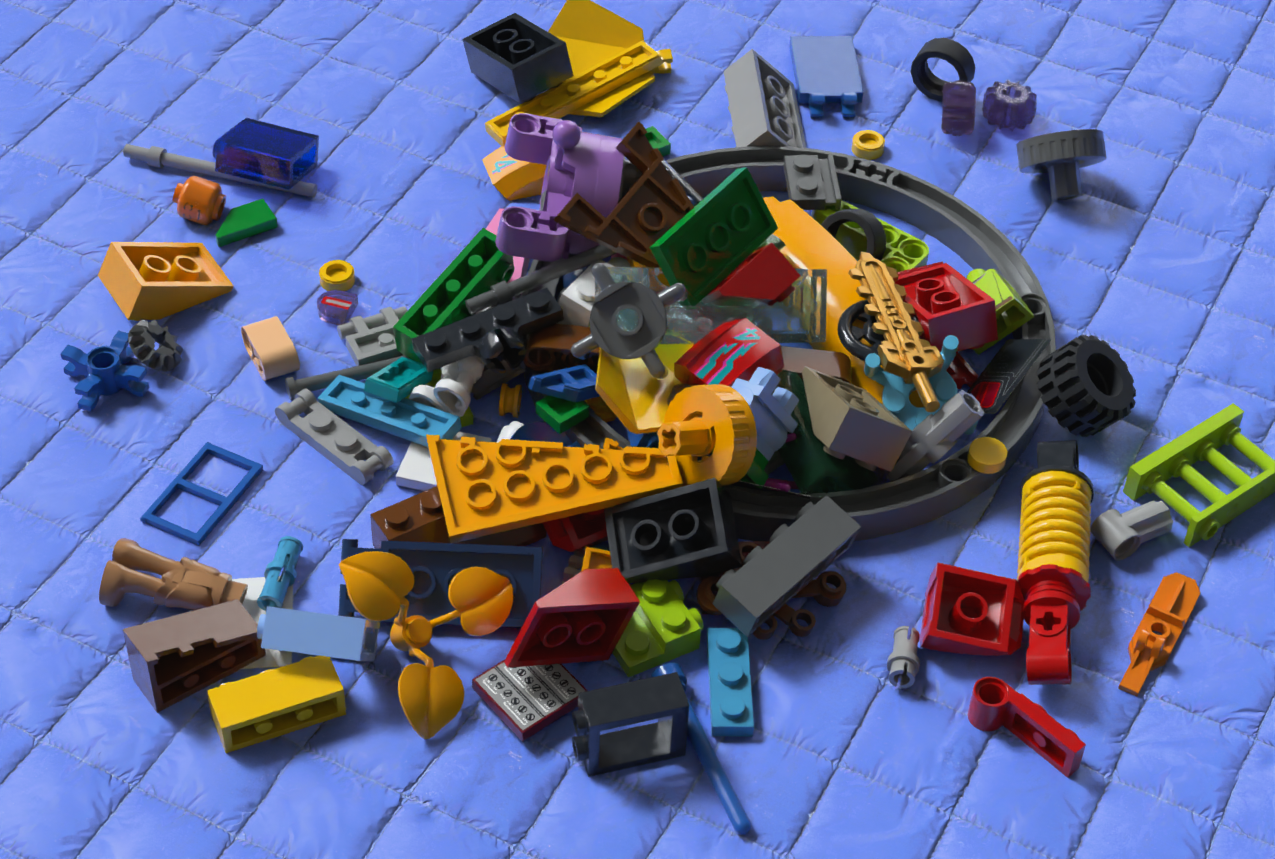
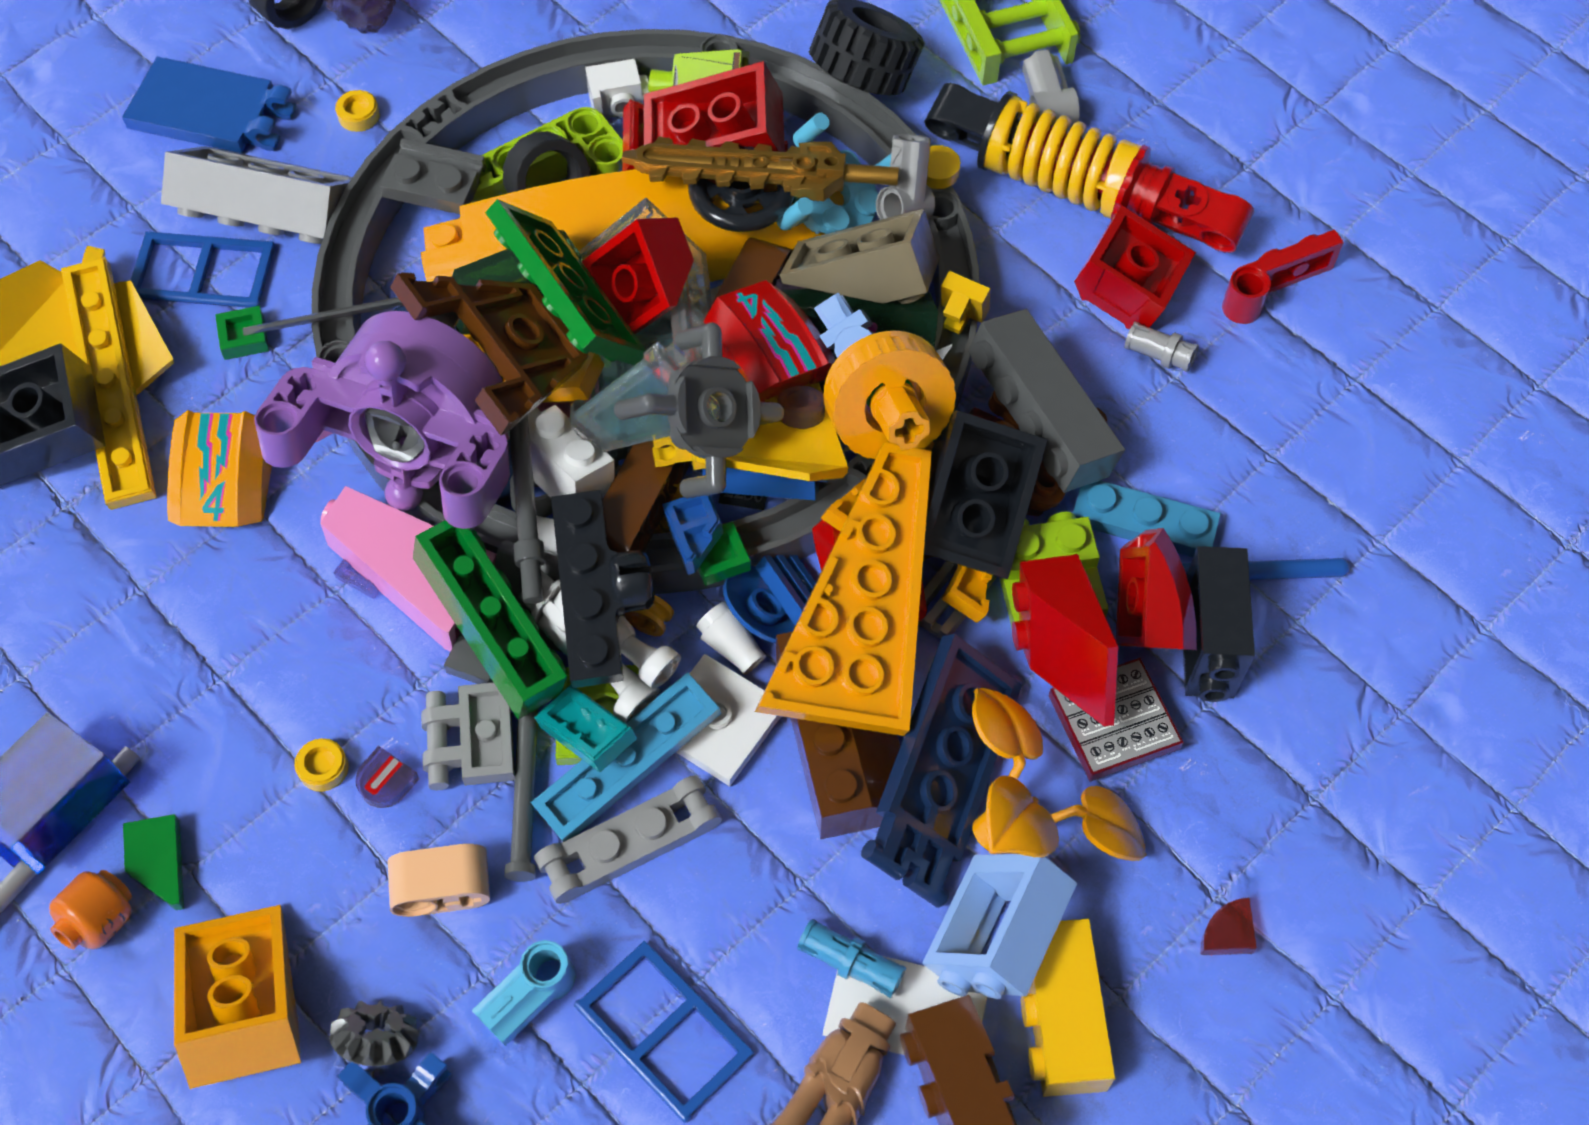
camera: 70 degrees left, 15 degrees up
black sticker [967,339,1052,414] -> none
orange piece [1118,572,1201,696] -> none
none -> blue window [130,231,275,308]
none -> medium azure piece [472,940,576,1046]
none -> white brick [585,59,649,119]
none -> yellow tile [941,271,991,335]
none -> red slope [1116,528,1197,650]
none -> clear red tile [1200,898,1257,955]

